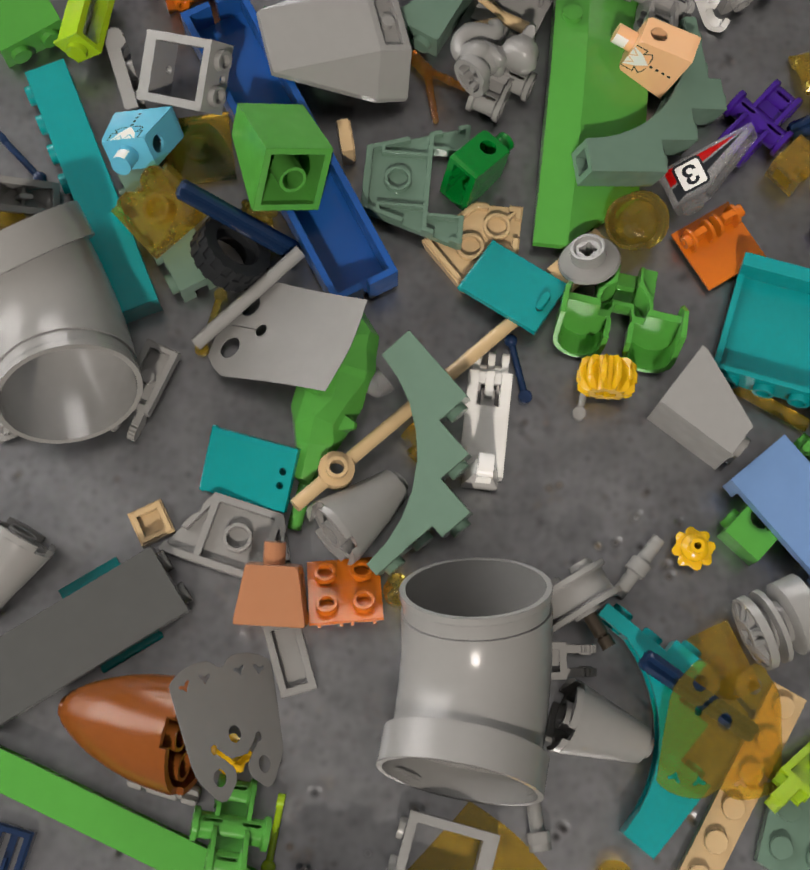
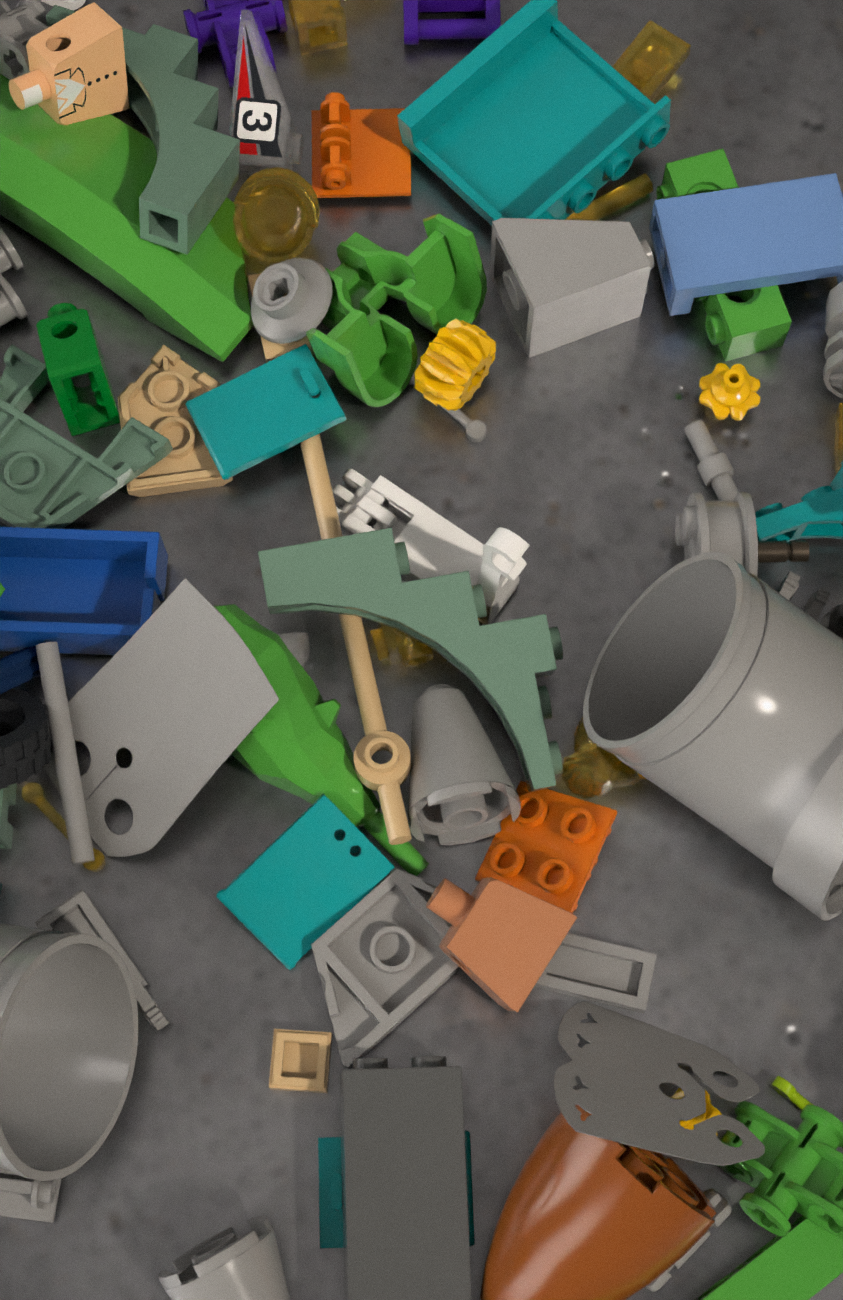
camera: 55 degrees left, 5 degrees down
dark blue hinge [504,334,532,405] -> none

